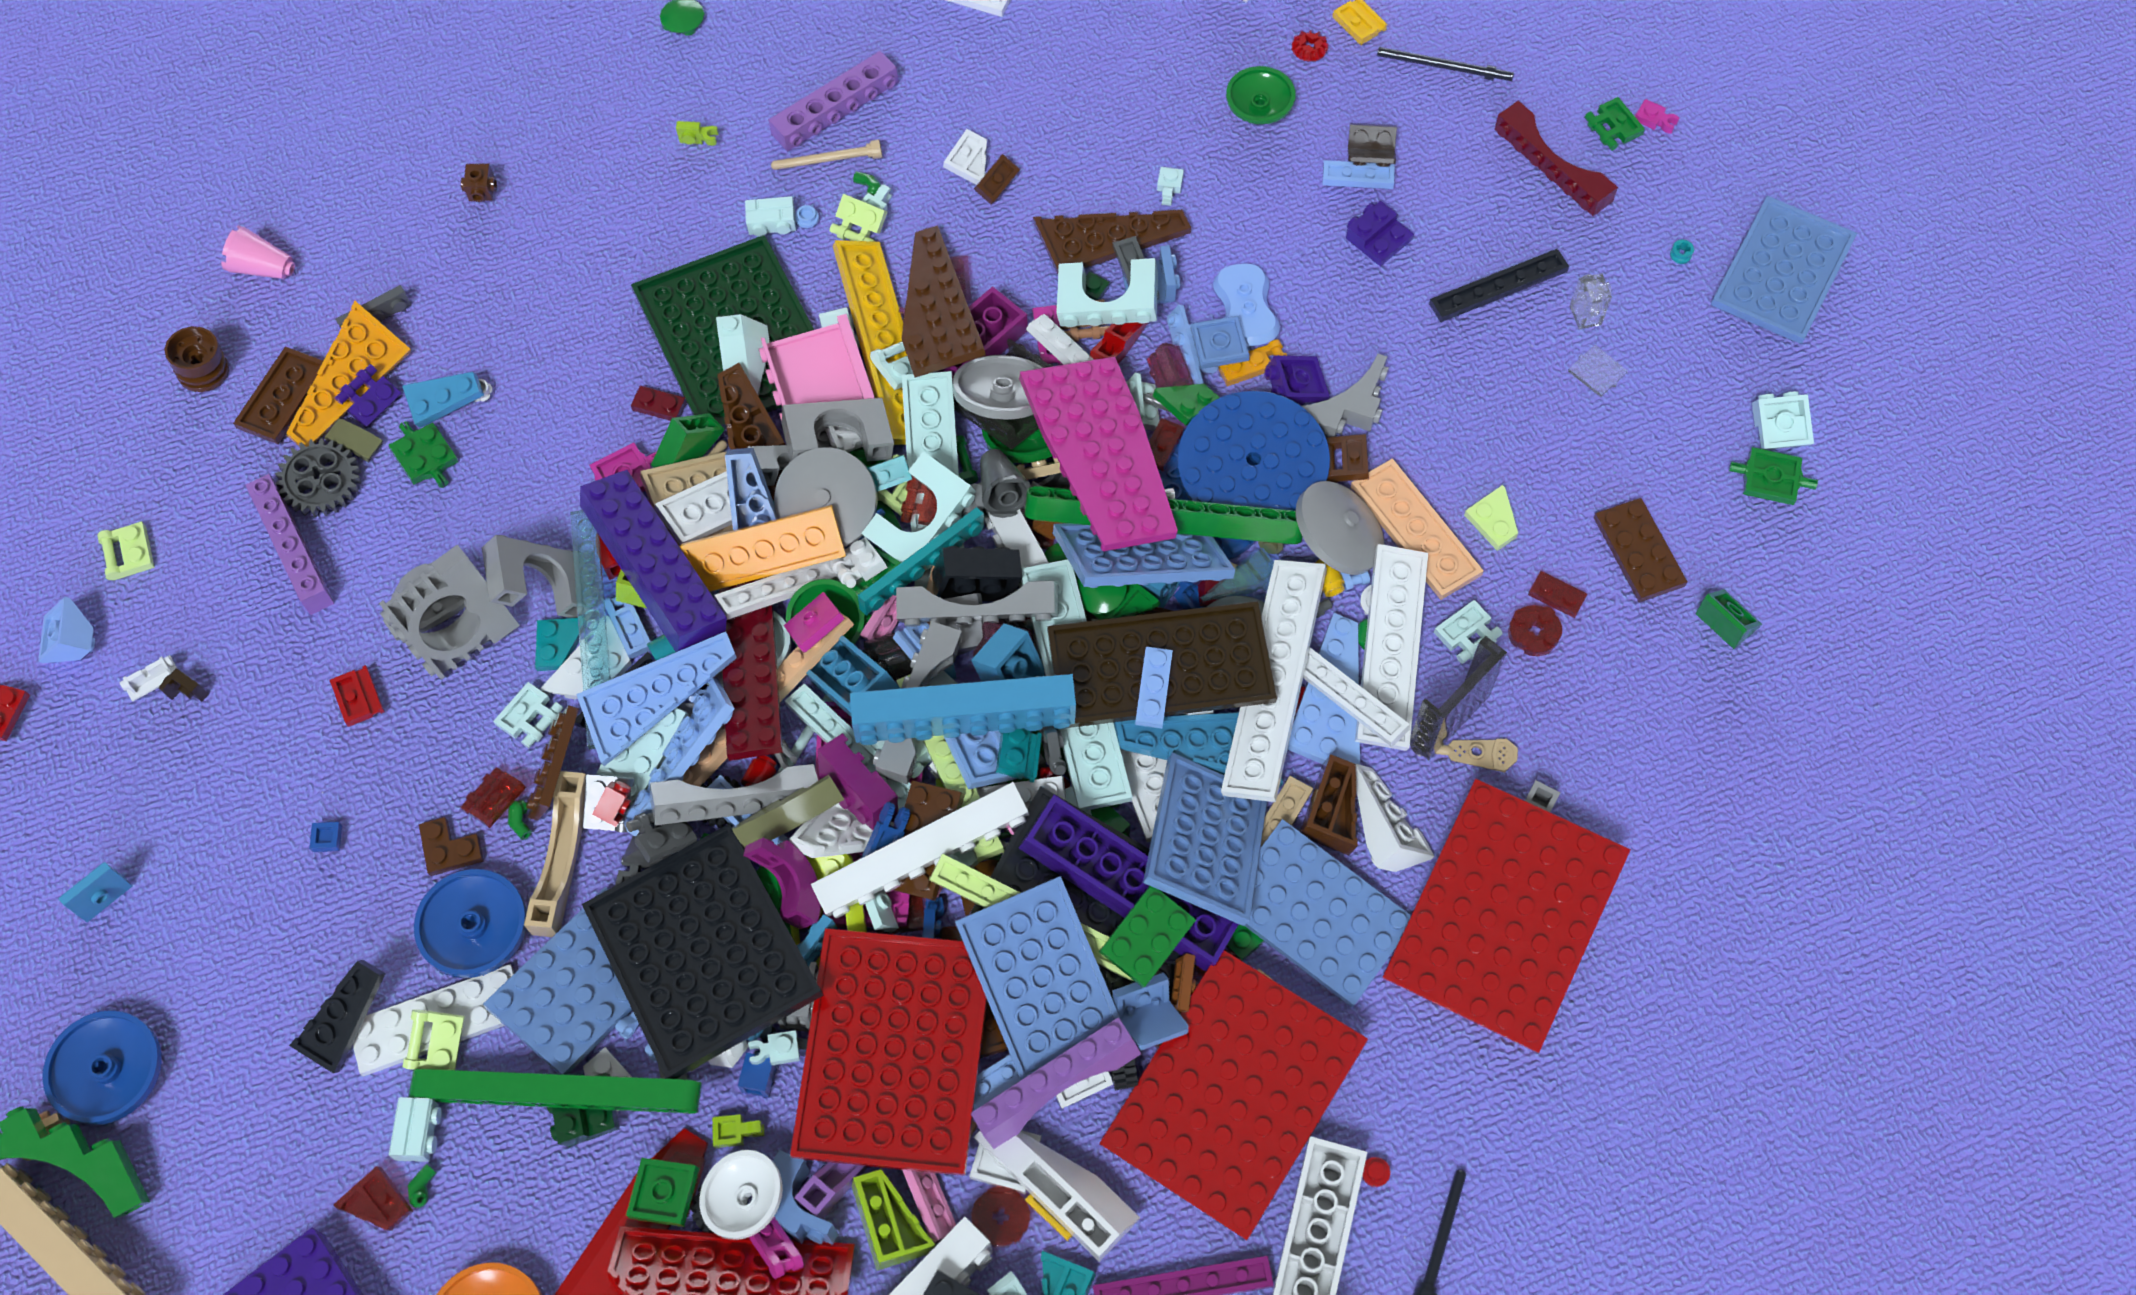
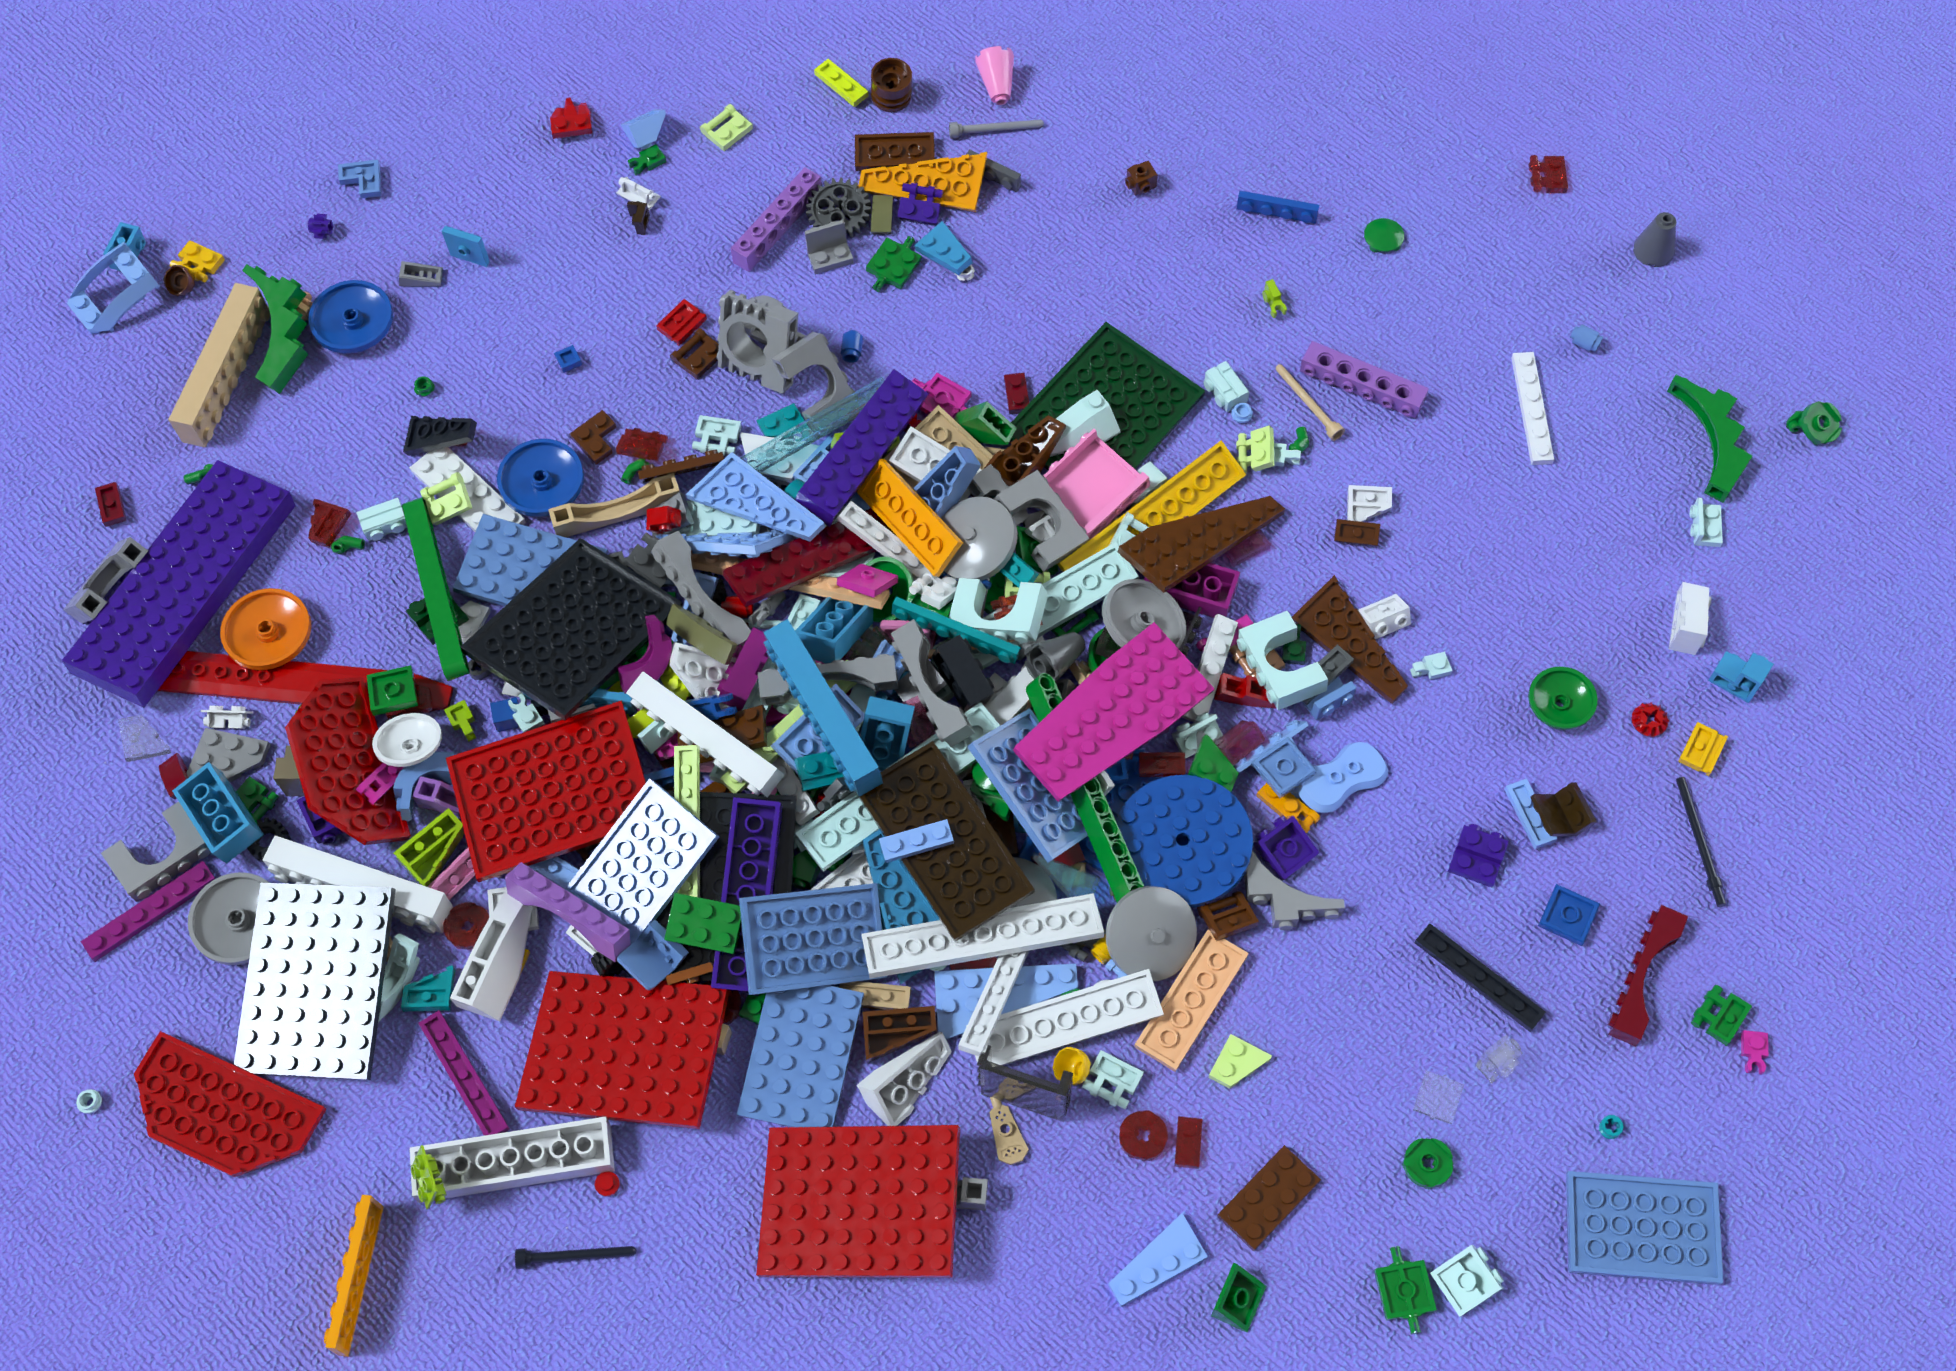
camera: 65 degrees right, 0 degrees up
none -> light grey slope [399,261,443,287]
none -> green plate [414,376,435,396]
none -> green plate [628,144,667,175]
none -> reddish brown plate [670,328,719,380]
none -> light grey bracket [805,220,854,274]
none -> neon yellow plate [814,59,869,107]
none -> blue brick [841,330,863,363]
none -> light grey piece [949,120,1044,139]
none -> yellow hair [1053,1047,1091,1086]
none -> light blue wing [1108,1213,1208,1307]
none -> blue plate [1236,191,1319,224]
none -> white bracket [1358,594,1411,639]
none -> green plate [1402,1138,1453,1189]
none -> blue plate [1538,884,1600,946]

